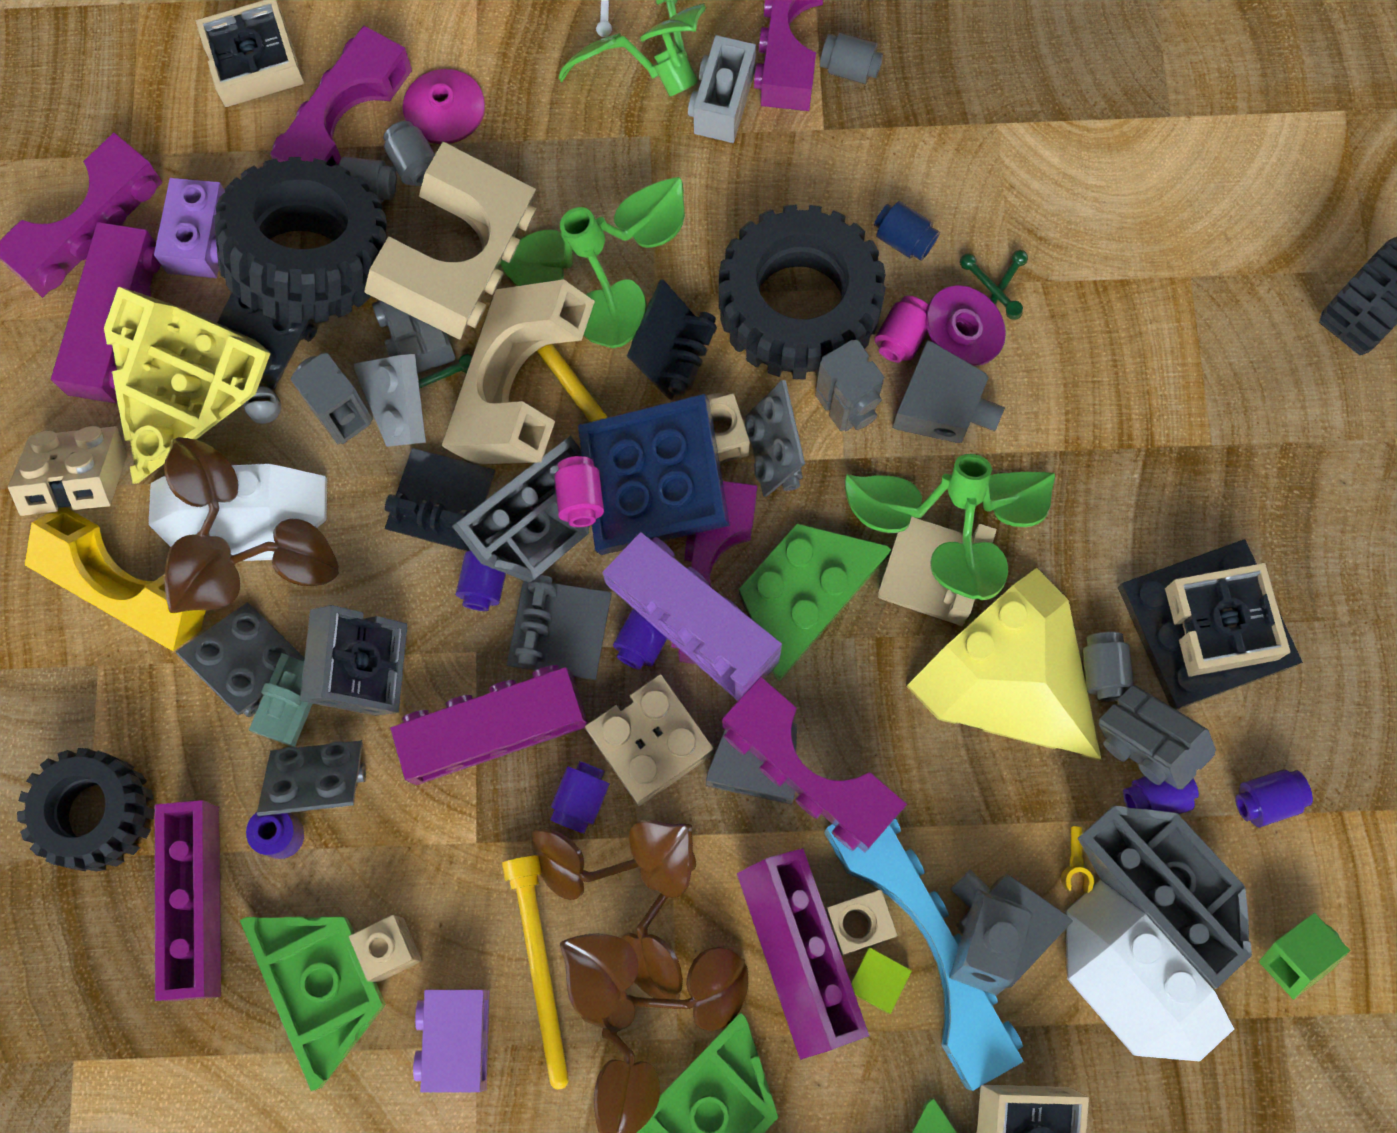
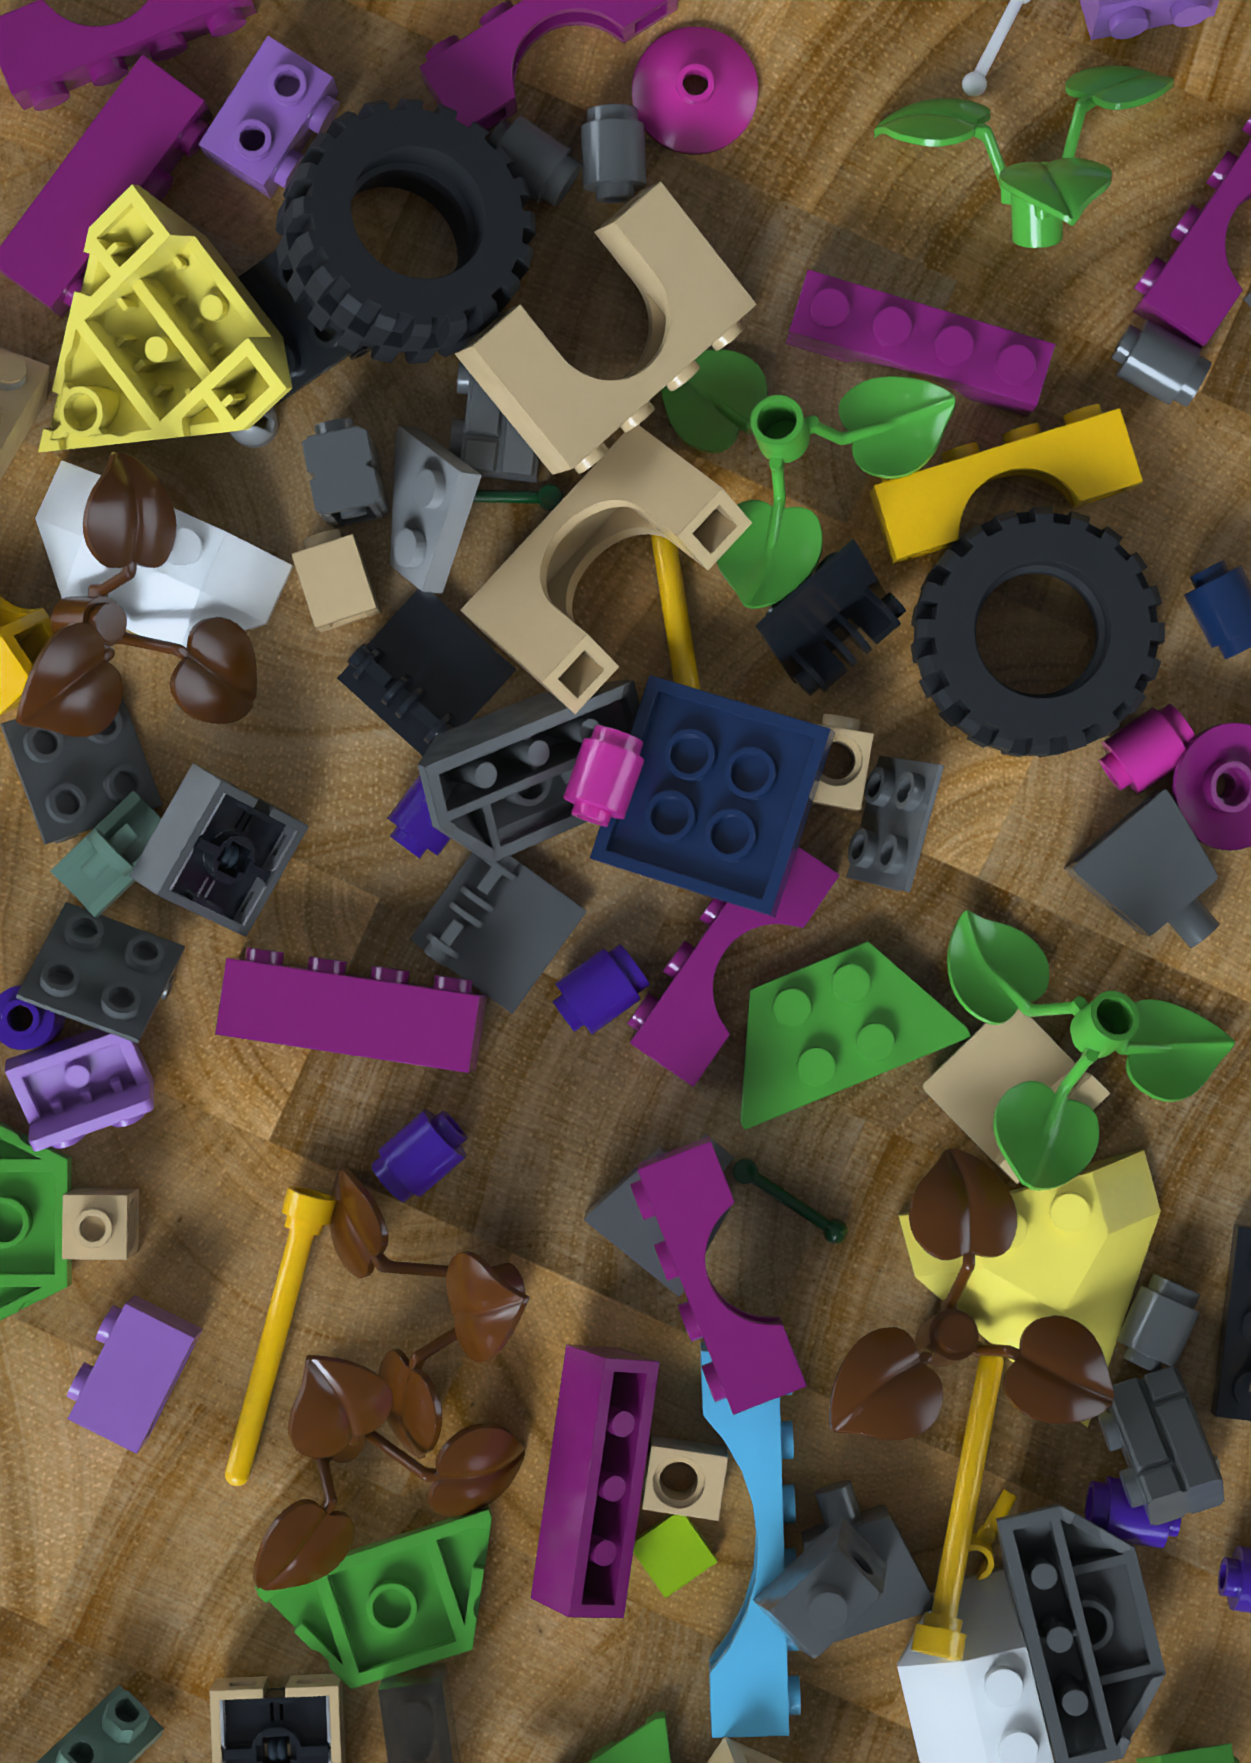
camera: 25 degrees right, 15 degrees up
tan piece [585,674,714,807] -> none
medium lavender wedge [603,532,782,701] -> none
light grey brick [688,35,756,143] -> none
dark grey brick [815,340,885,432] -> none
none -> medium lavender bracket [5,1028,154,1151]
none -> tan brick [291,529,381,632]
none -> dark green hinge [733,1159,848,1244]
none -> magenta arch [786,269,1056,417]
none -> reddish brown plant [829,1148,1115,1441]
none -> yellow arch [869,404,1143,565]
none -> yellow piece [911,1356,1004,1661]
none -> dark grey brick [1111,319,1212,407]

